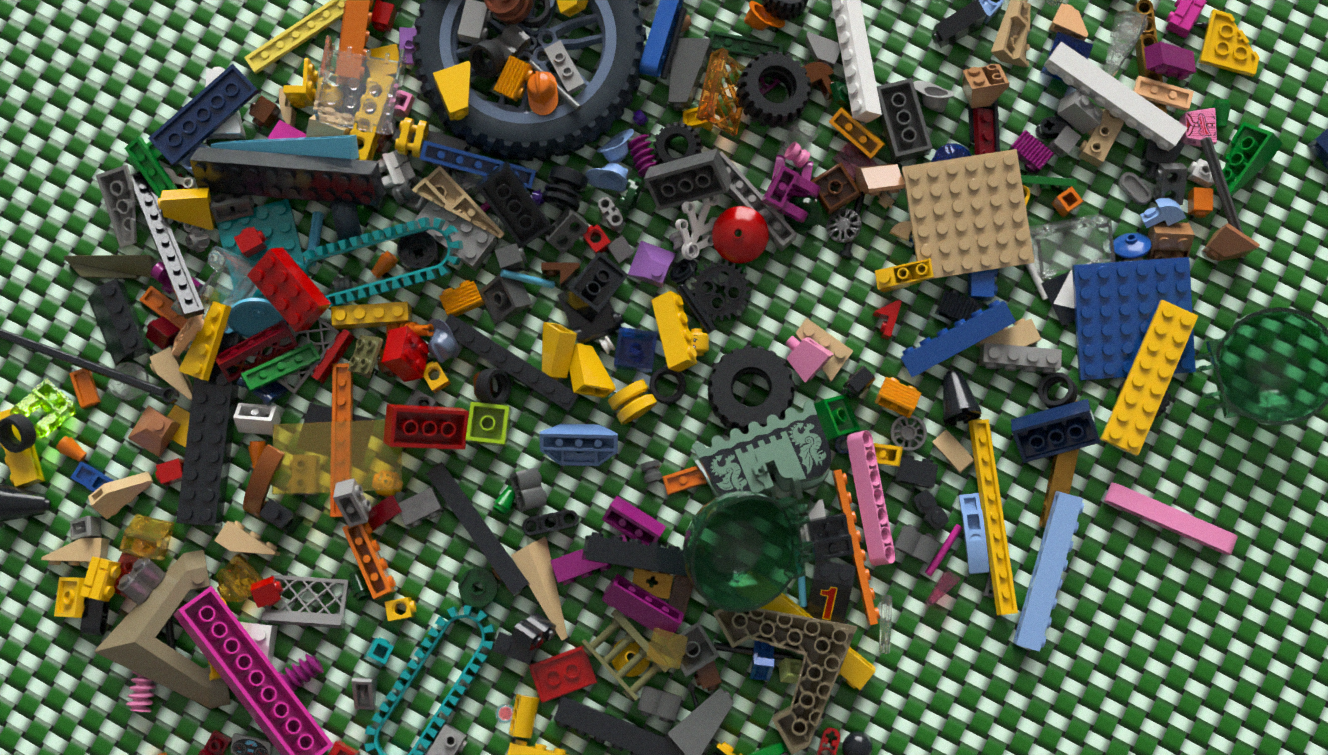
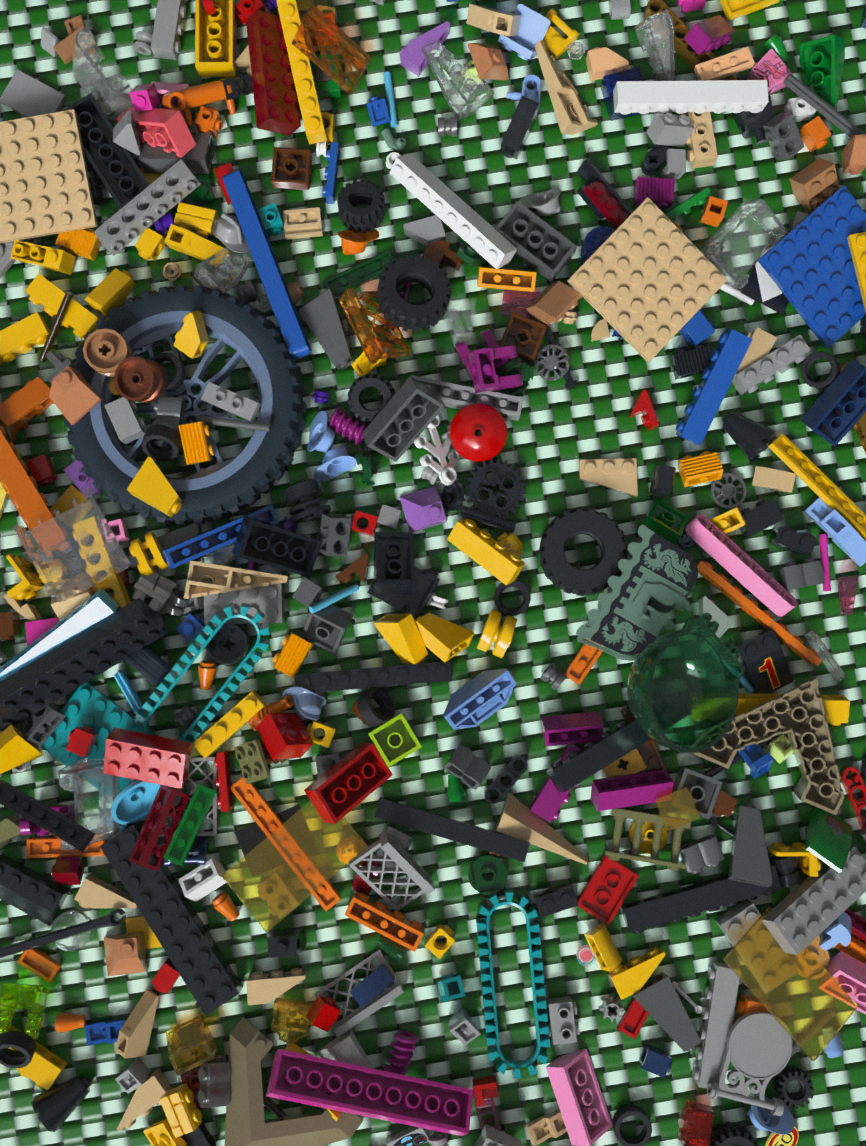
camera: 40 degrees left, 5 degrees up
light nougat plate [171,314,204,357] -> none
yellow wing [178,301,232,381] -> none
light grey gear [185,228,210,253] -> none
dark orange slope [243,444,285,518] -> none
light grey brick [333,478,371,527] -> none
black brick [511,613,556,650] -> none
orange piece [527,71,558,115] -> none
light grey piece [598,197,624,232] -> none
clear blue brick [614,327,658,374] -> none
black bar [660,7,687,80] -> none
bright pink wheel [784,142,810,168] -> none
bright pink torso [785,336,834,383] -> none
black slope [806,513,854,562] -> none
yellow slope [875,258,934,292] -> none
medium nougat slope [962,64,1010,108] -> none
blue dish [1112,233,1152,258] -> none
light grey tile [1118,172,1152,205] -> none
light blue brick [1140,198,1186,228] -> none
none -> blue bracket [175,613,206,643]
none -> light grey fence [348,830,435,911]
none -> dark blue slope [350,964,394,1008]

